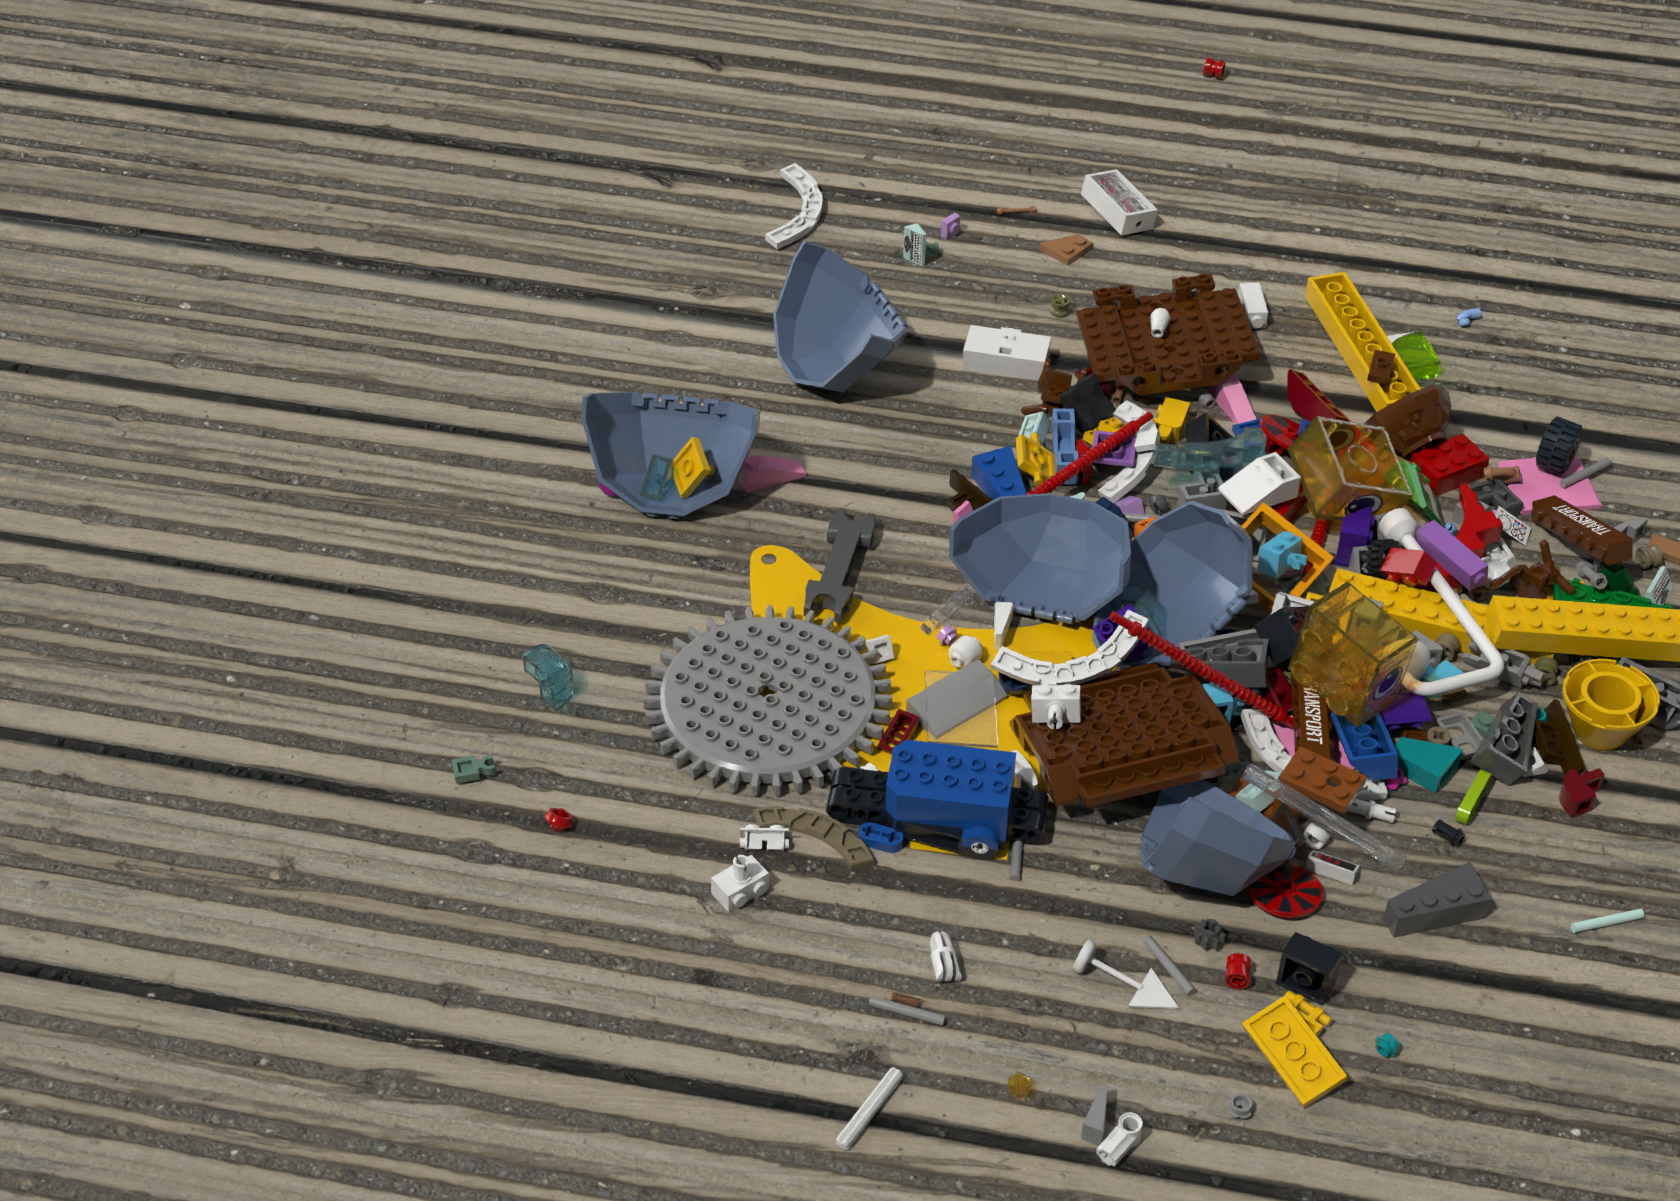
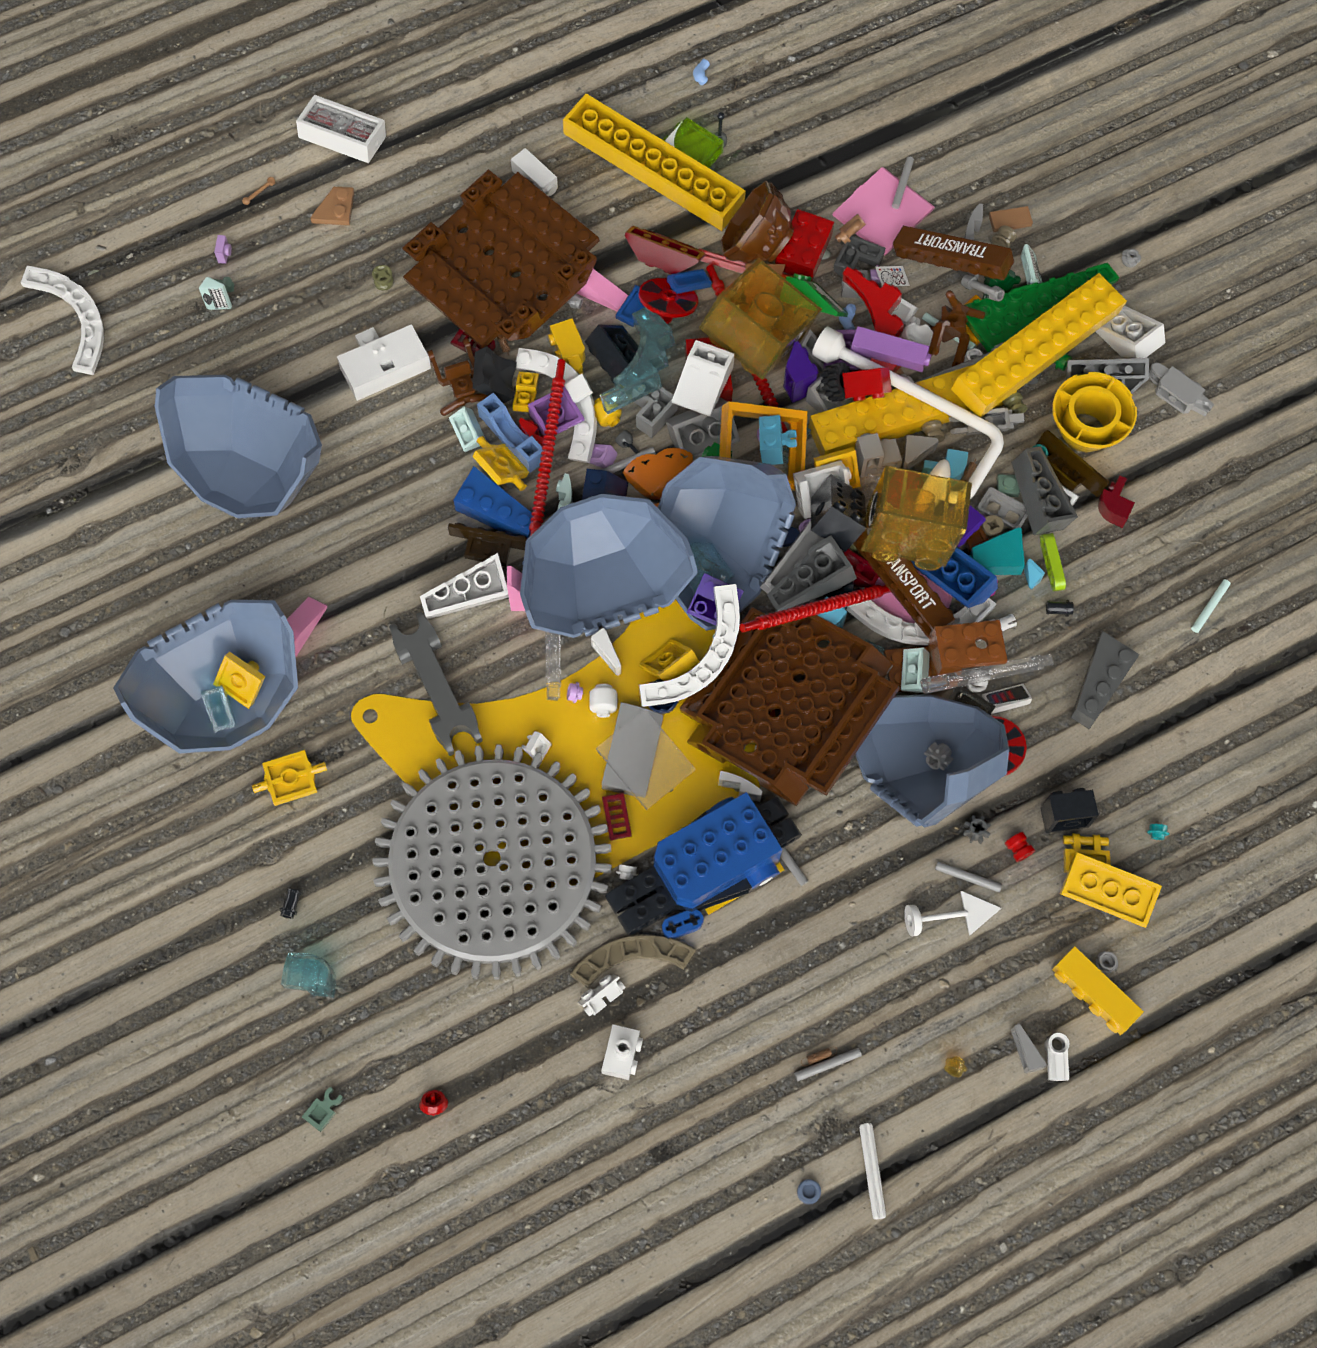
camera: 40 degrees left, 25 degrees up
white arm [930,931,961,982] -> none
white brick [1031,684,1081,729] -> none
white cone [1150,308,1171,338] -> none
reddish brown plate [1367,350,1395,385] -> none
black wheel [1536,416,1583,475] -> none
none -> yellow plate [252,750,327,806]
none -> black pin [279,889,301,919]
none -> white wedge [420,553,509,620]
none -> yellow head [594,396,622,427]
none -> black hinge [712,112,727,149]
none -> sand blue tile [797,1179,821,1204]
none -> medium azure slope [1024,559,1045,590]
none -> yellow brick [1052,946,1144,1035]

